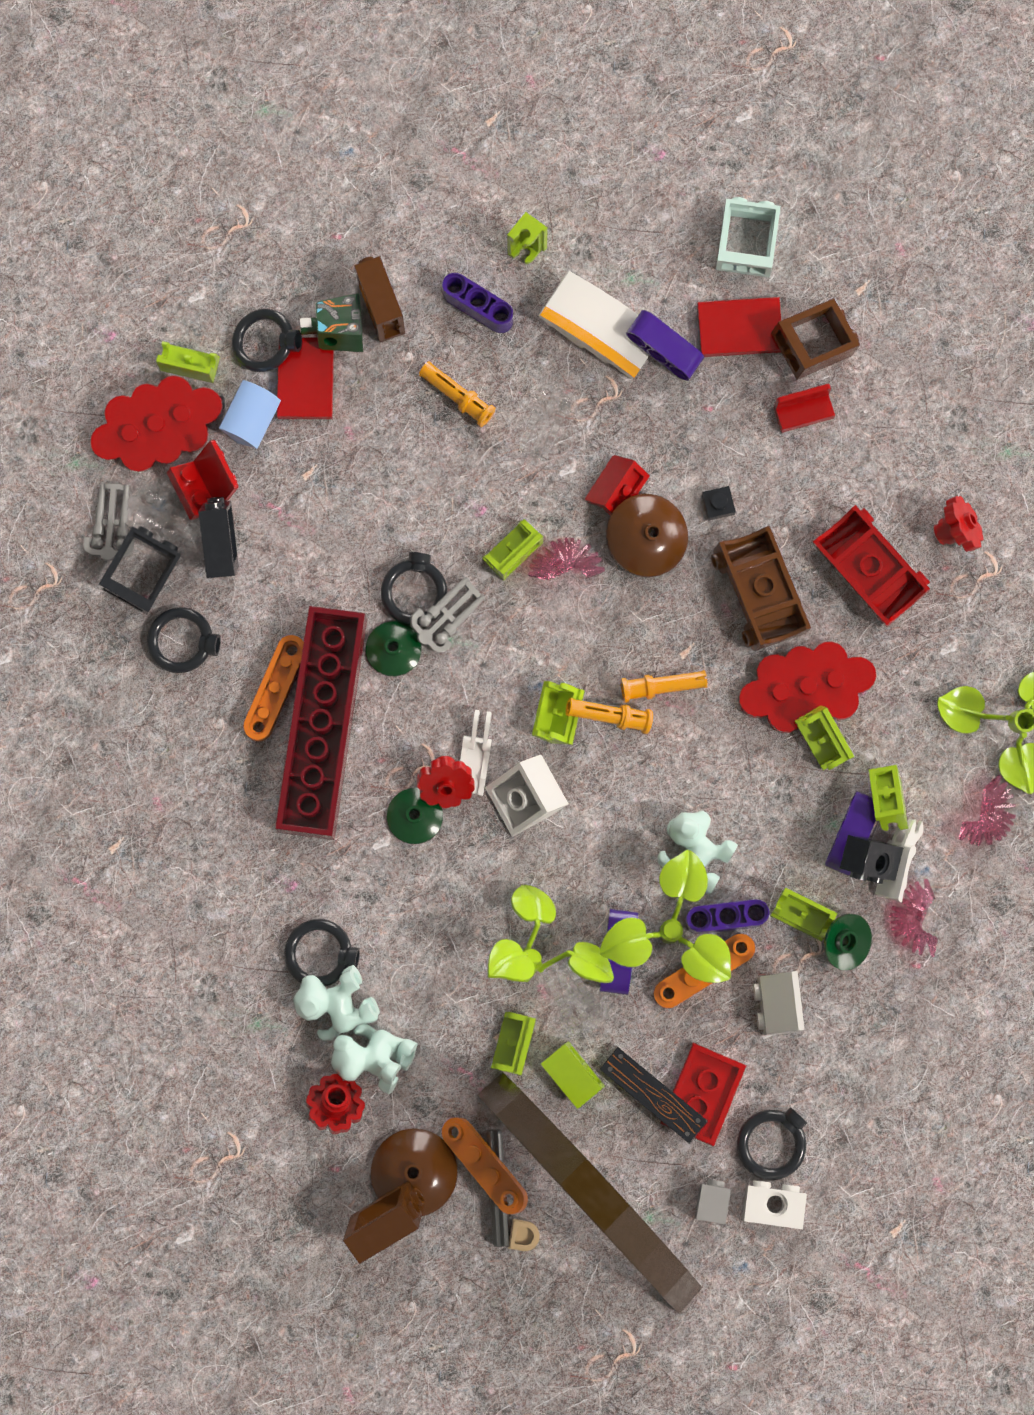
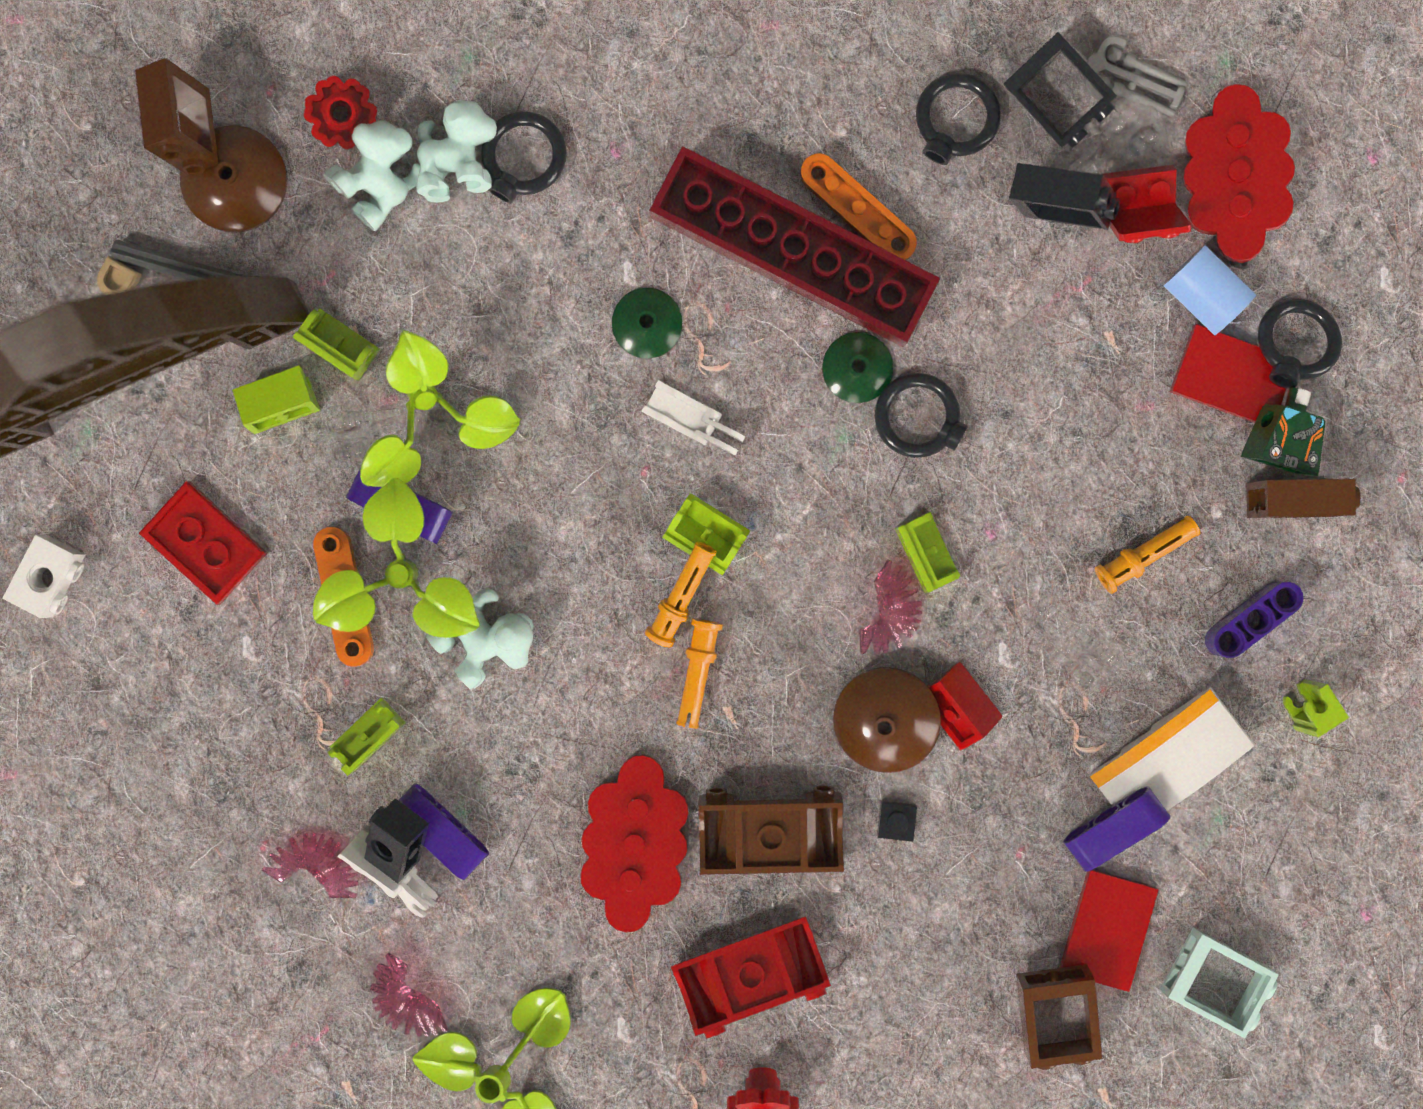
camera: 115 degrees right, 10 degrees up
lime hinge [156,341,220,383] -> none
light grey piece [410,577,485,652] -> none
red plant [417,756,475,809] -> none
orange plate [442,1117,528,1214] -> none
white slope [485,755,568,837] -> none
black tile [600,1047,708,1144] -> none
dark purple beam [685,899,769,934] -> none
light grey brick [694,1179,731,1225] -> none
black piece [737,1107,807,1180] -> none
white slope [753,971,804,1036] -> none
red panel [773,384,835,433] -> none
lime hinge [795,705,855,770] -> none
dark green dish [824,913,872,971] -> none
lime hinge [869,765,908,831] -> none

